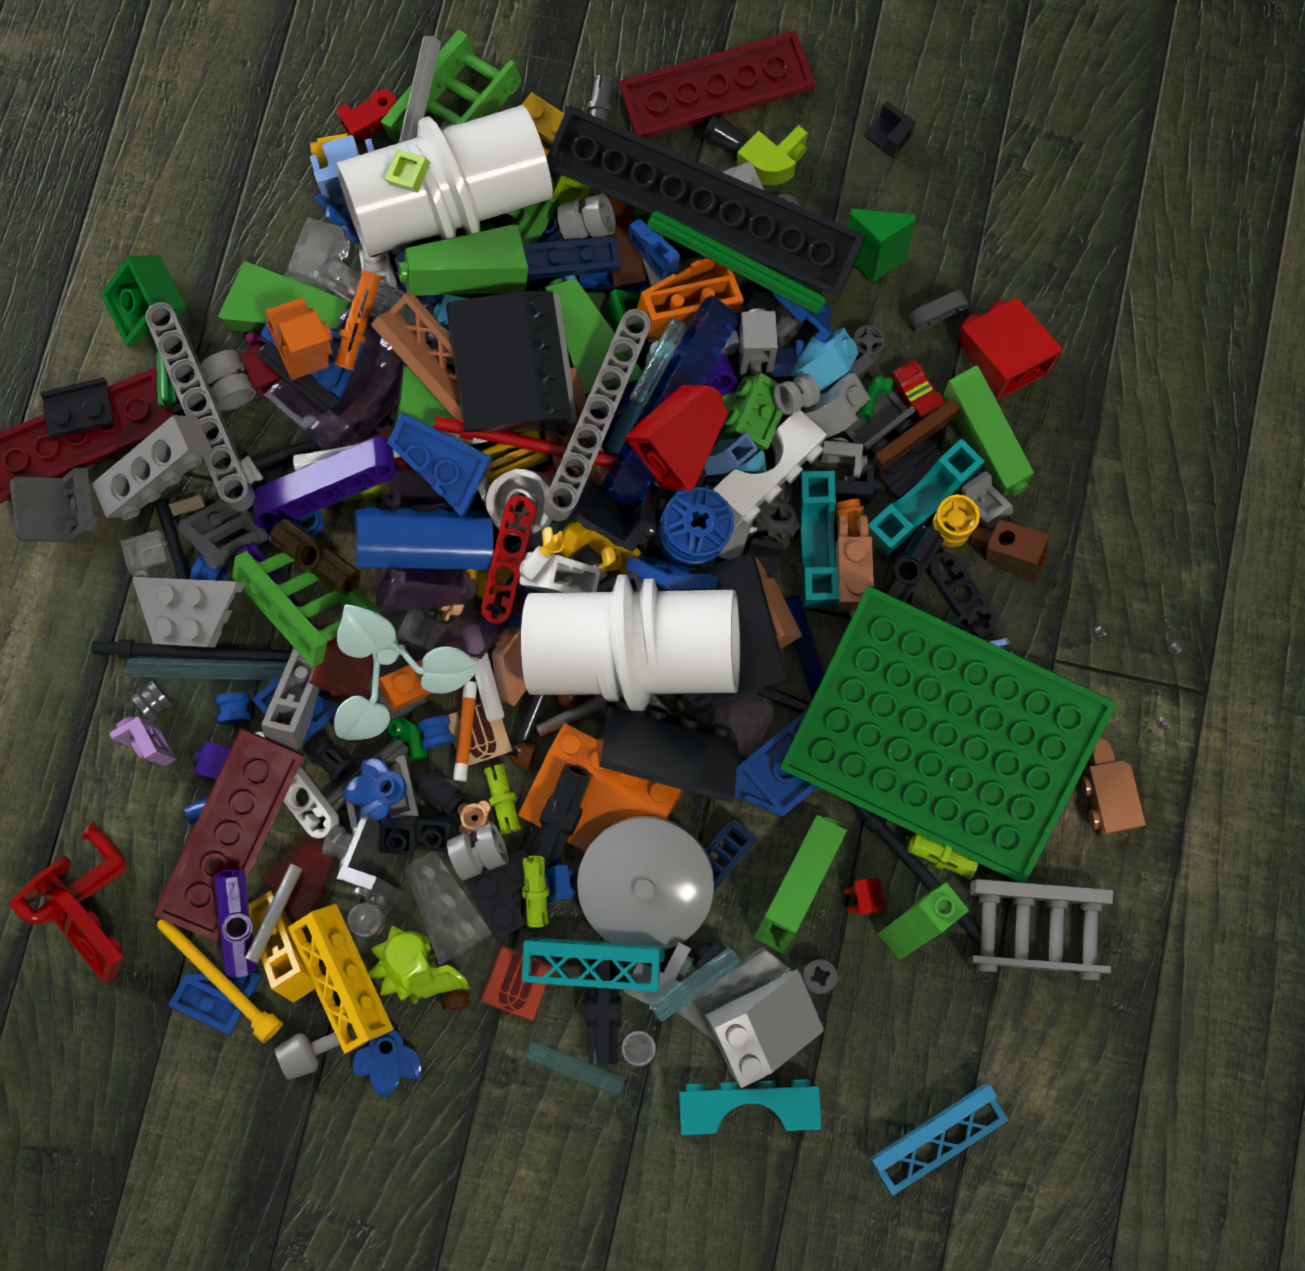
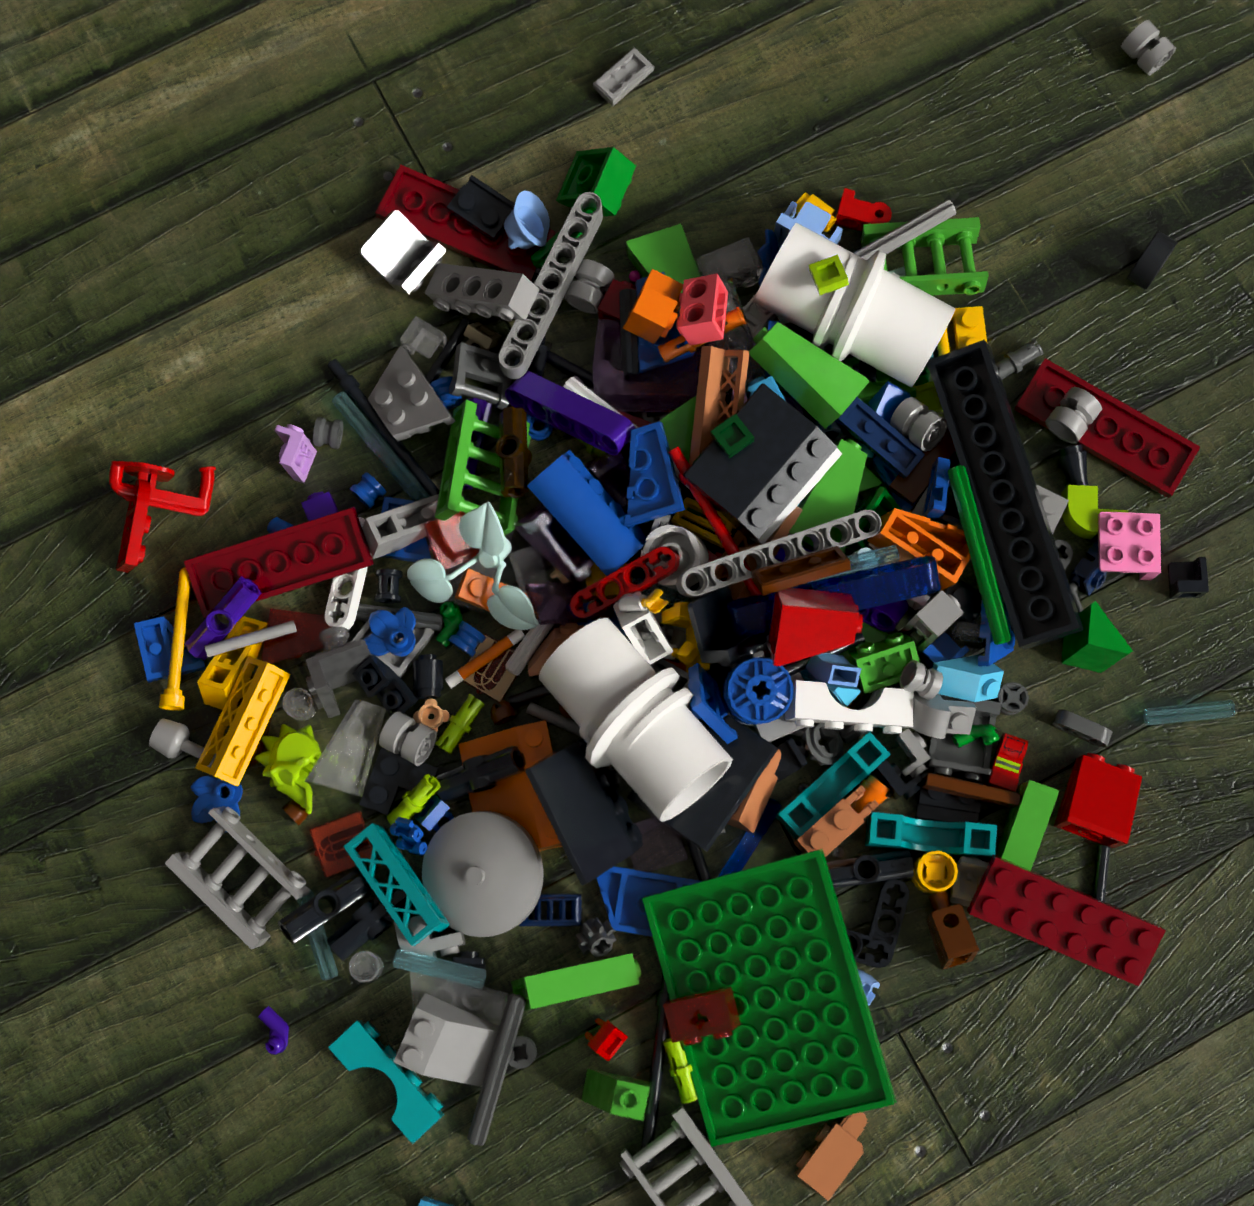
camera: 50 degrees right, 0 degrees up
none -> light grey fence [165,806,311,950]
none -> dark purple arm [258,1006,289,1055]
none -> black piece [277,869,371,945]
none -> blue piece [390,817,427,856]
none -> dark grey axle [467,994,527,1146]
none -> light blue piece [504,191,550,250]
none -> dark grey gear [575,917,617,958]
none -> light grey plate [593,48,654,106]
none -> clear red brick [663,987,740,1046]
none -> coral brick [676,273,728,345]
none -> dark green plate [711,413,754,459]
none -> reddish brown tile [751,546,851,596]
none -> blue slope [869,381,911,423]
none -> dark red plate [967,855,1166,986]
none -> light grey wheel [1045,387,1102,444]
none -> dark blue hinge [1070,538,1107,596]
none -> black bar [1092,845,1110,902]
none -> bright pink bracket [1098,512,1161,581]
none -> clear light blue axle [1143,700,1236,725]

